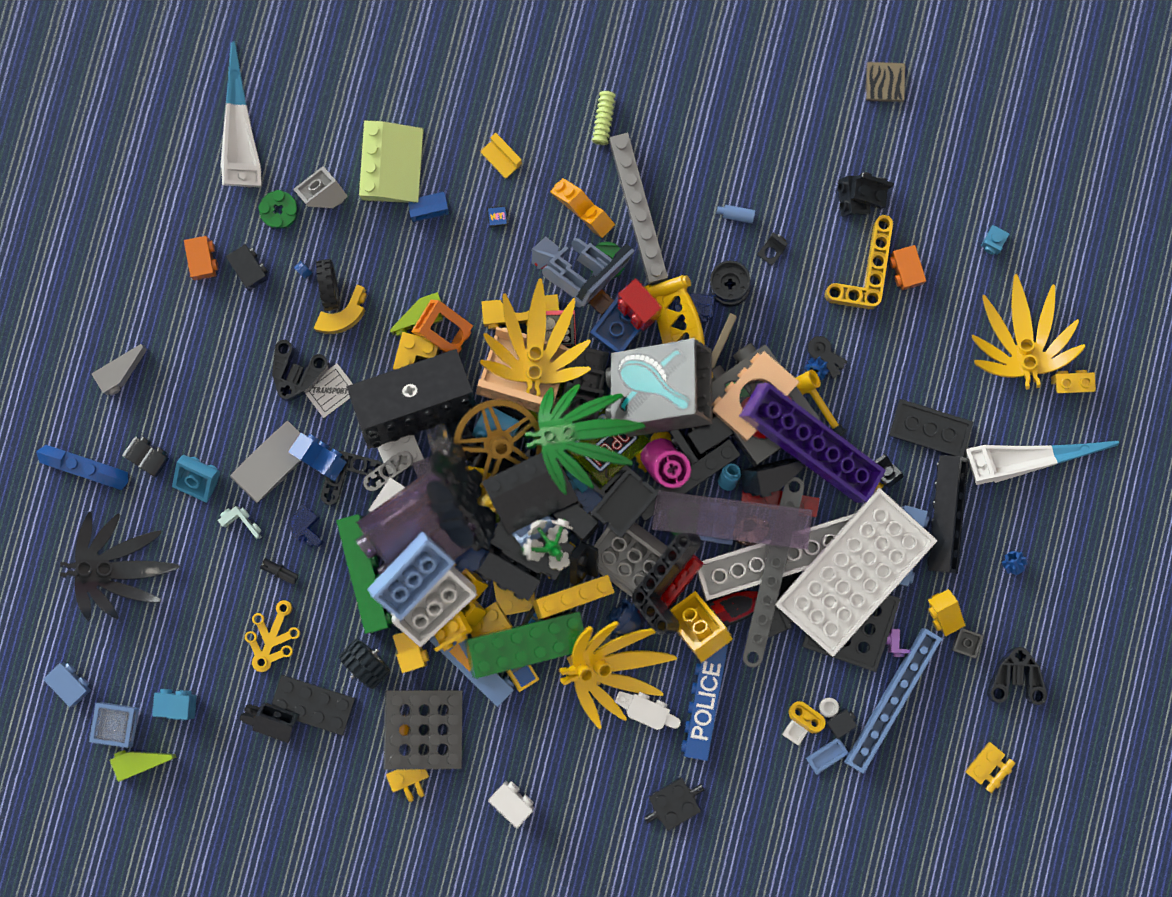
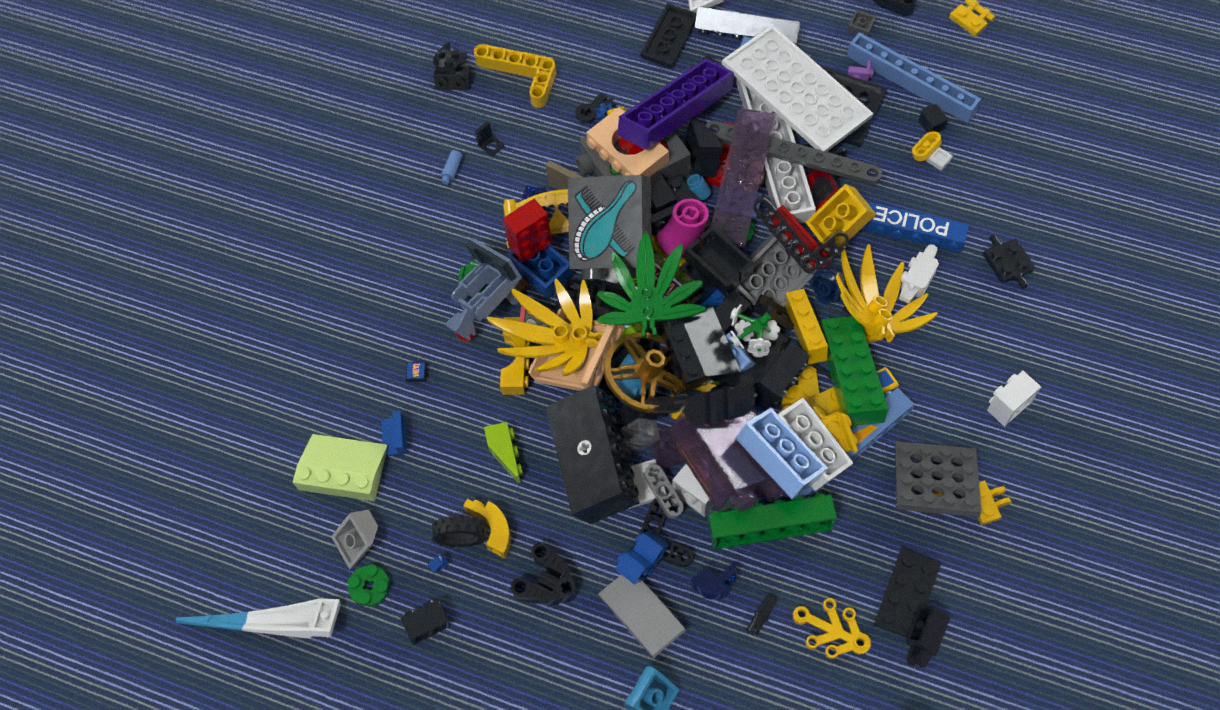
camera: 80 degrees left, 20 degrees down
orange brick [184,236,218,280] -> none
light aqua bracket [218,506,262,539] -> none
white sticker [306,364,353,418] -> none
black wheel [339,639,390,689] -> none
yellow brick [393,332,440,370] -> none
yellow brick [393,632,430,673] -> none
orange panel [411,300,473,354] -> none
yellow panel [481,133,522,178] -> none
light orange arch [550,178,615,238] -> none
yellowish green piece [592,91,616,145] -> none
light grey brick [609,133,668,286] -> none
black wheel [710,260,750,307] -> none
medium blue tile [806,738,849,775] -> none
white tile [819,698,839,717] -> none
dark tan tile [866,62,905,102] -> none
orange brick [889,245,926,291] -> none
yellow brick [928,589,966,636] -> none

